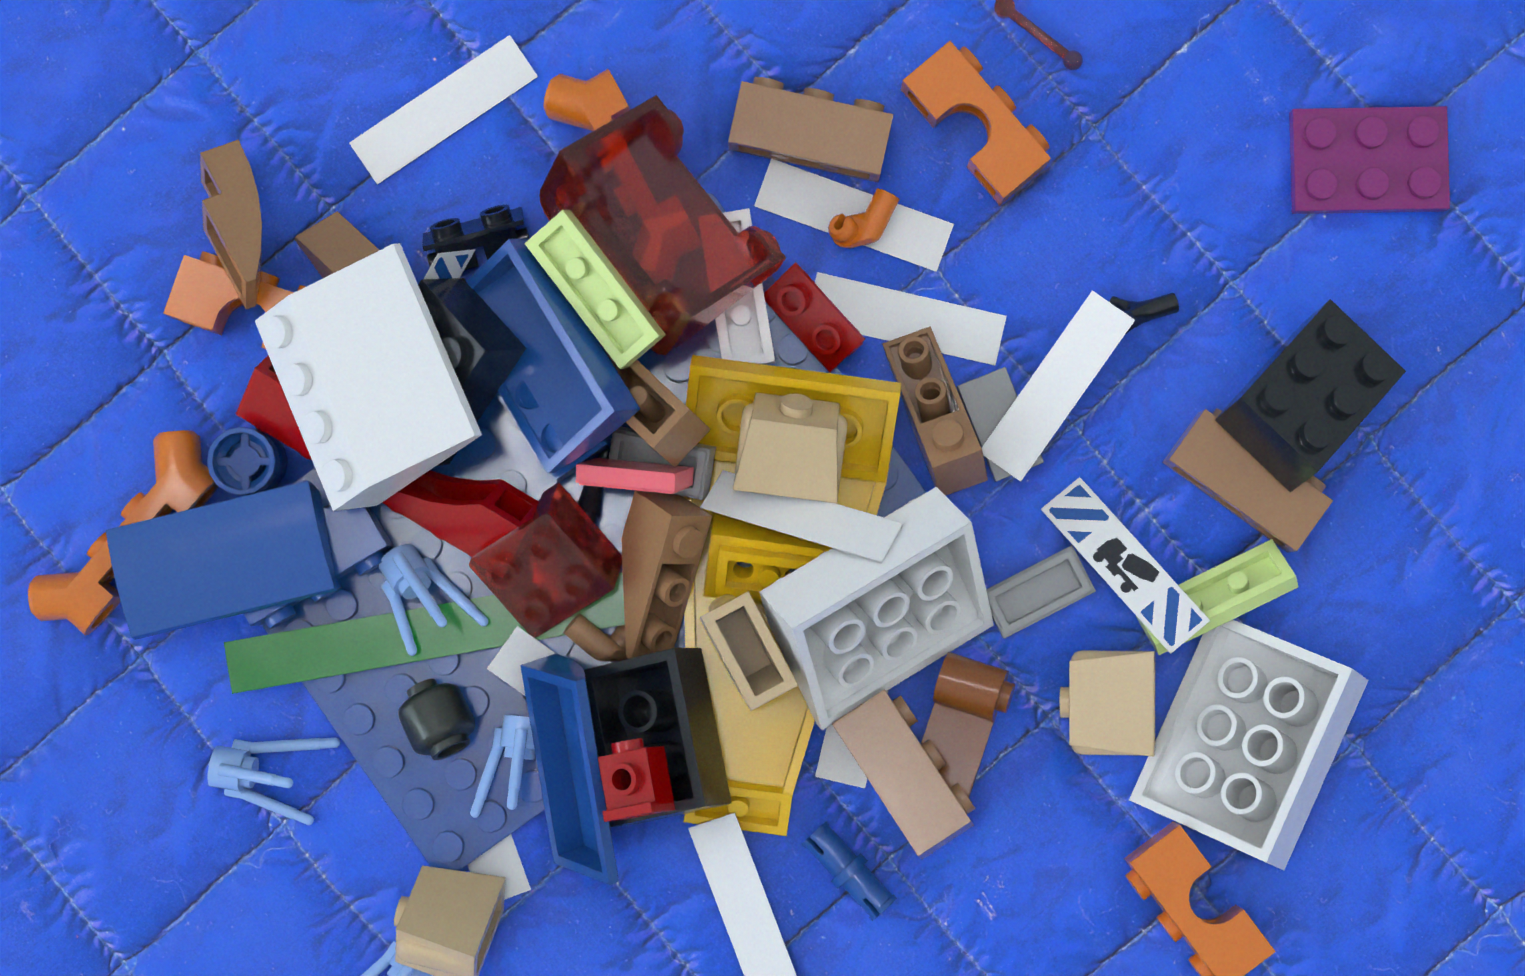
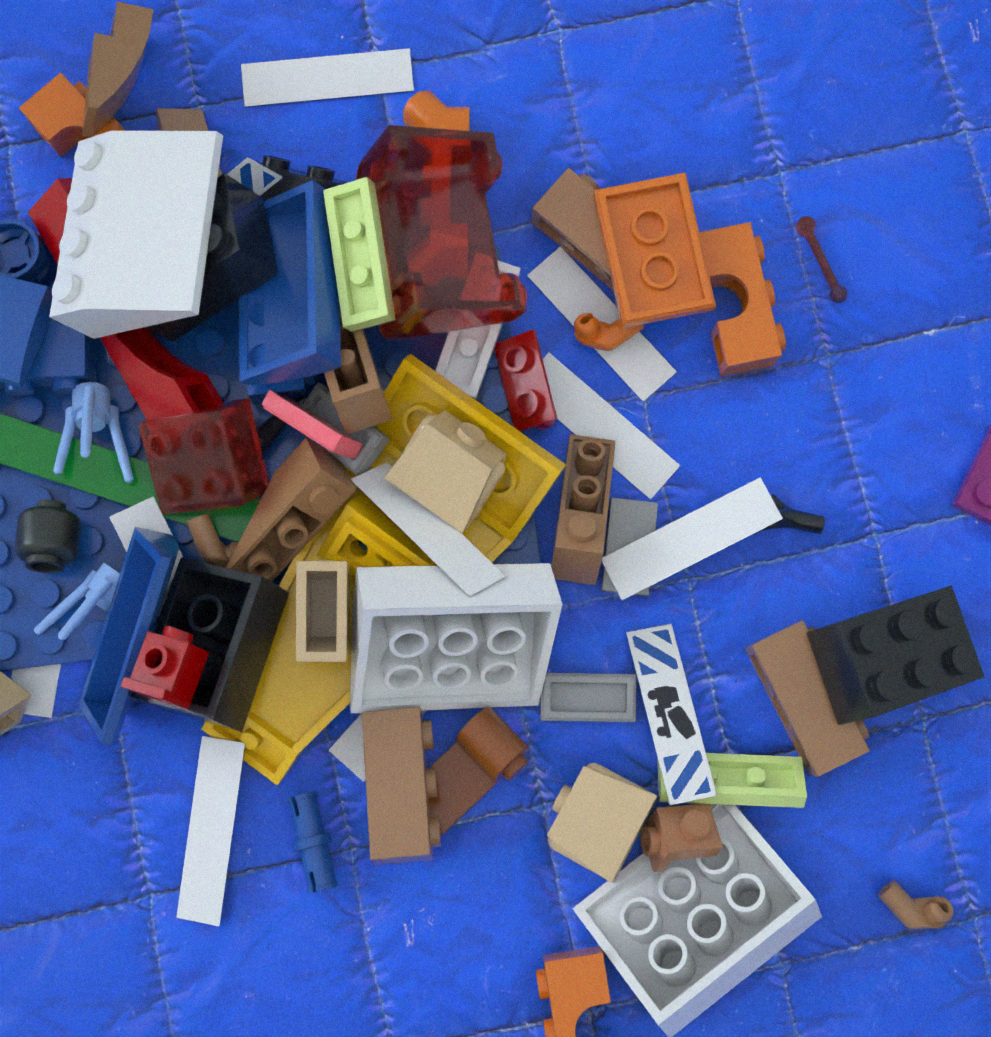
camera: 20 degrees right, 5 degrees down
none -> orange tile [593,172,716,328]
none -> nougat bracket [640,804,723,872]
none -> medium nougat arm [877,880,954,929]

